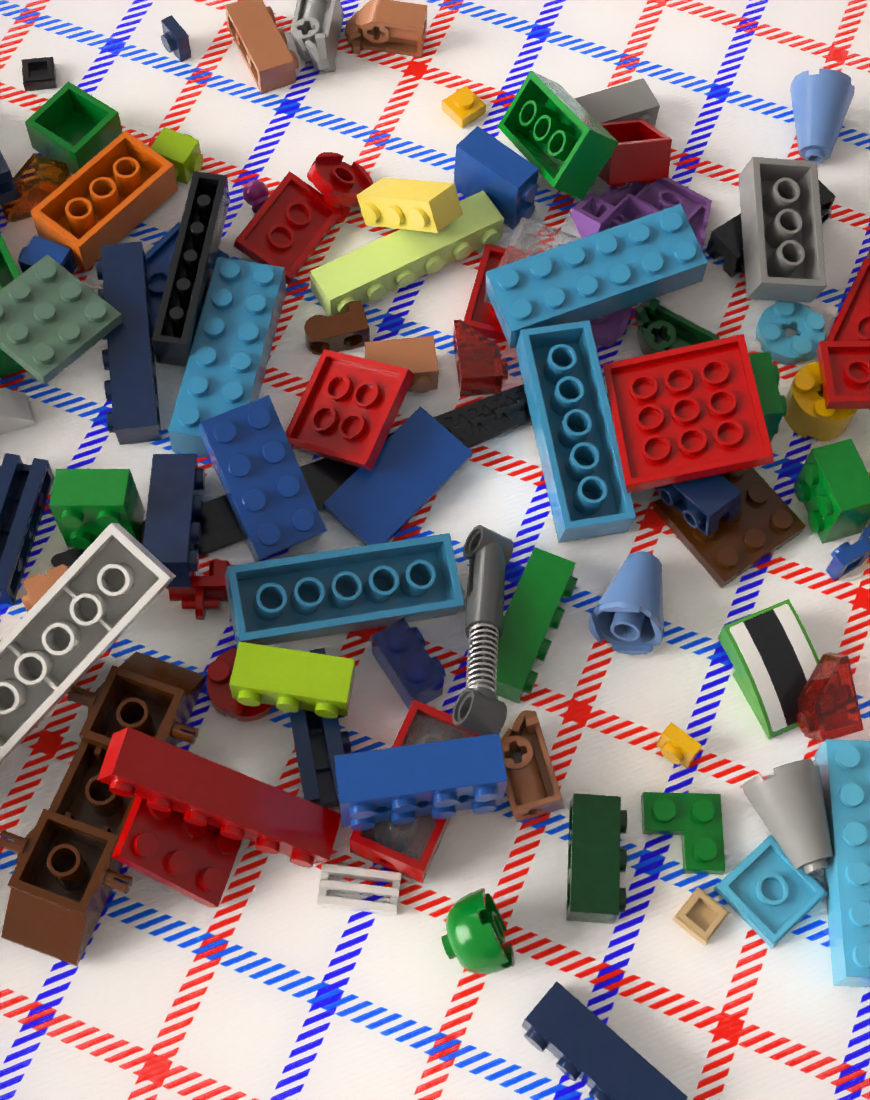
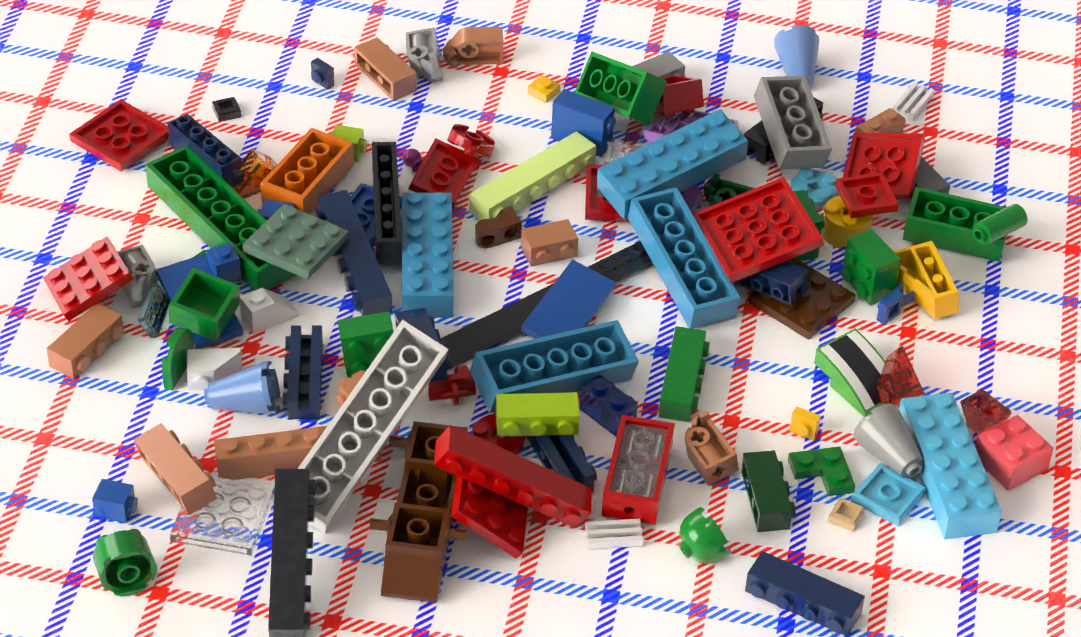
camera: 10 degrees left, 20 degrees down
green piece [25,81,123,174] -> none
blue brick [198,395,327,562] -> none
red plate [285,349,415,471] -> none
blue brick [334,733,508,831] -> none
light yellow brick [357,178,463,233] -> none
clear red slope [452,319,508,397] -> none
dark grey piece [452,525,514,736] -> none
medium blue cone [589,551,664,655] -> none

